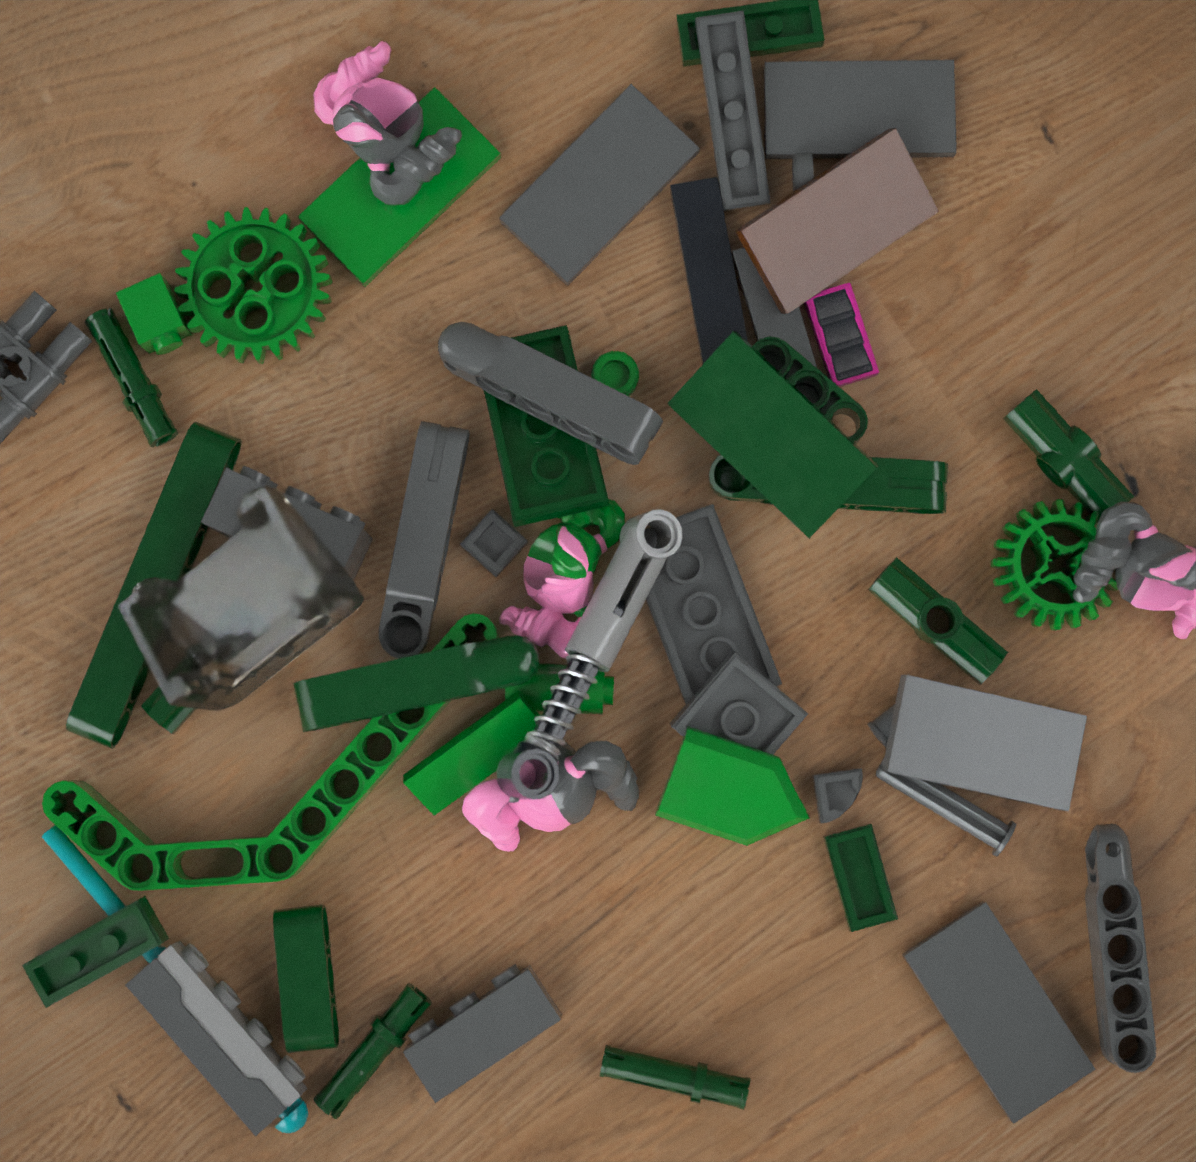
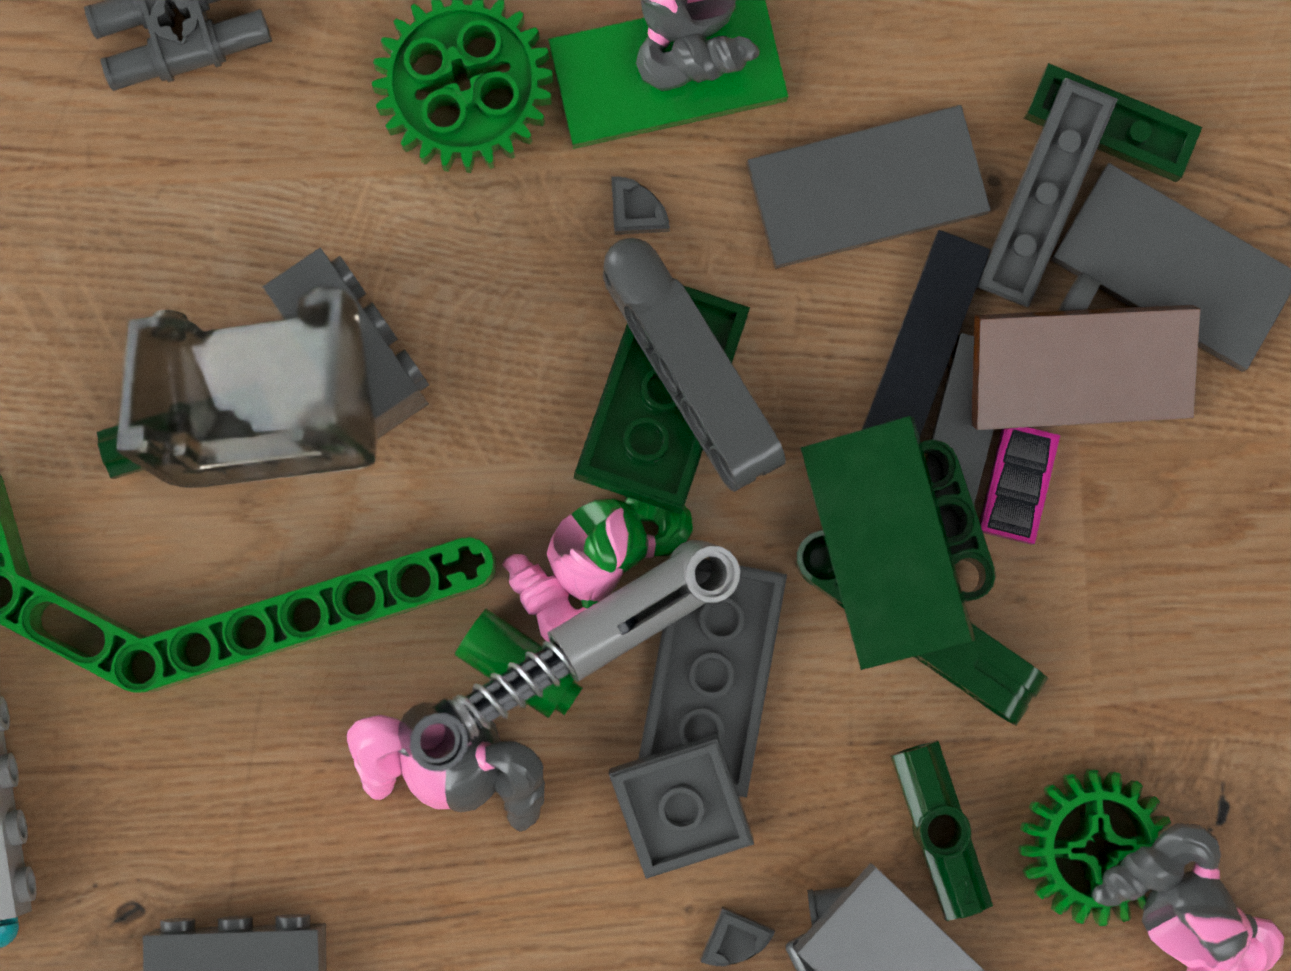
camera: 25 degrees right, 0 degrees up
dark green beam [66,422,242,749] -> none
dark green pin [85,308,178,447] -> none
green brick [116,273,192,355] -> none
dark green beam [273,904,339,1053] -> none
dark green piece [293,635,539,732] -> none
dark green pin [313,983,432,1119] -> none
dark grey piece [379,421,470,659] -> none
green tile [403,691,541,816] -> none
dark grey tile [460,509,528,577] -> none
green tile [591,351,639,396] -> none
green tile [655,726,810,846] -> none
dark green piece [1003,389,1134,523] -> none
none -> dark grey tile [611,177,670,235]

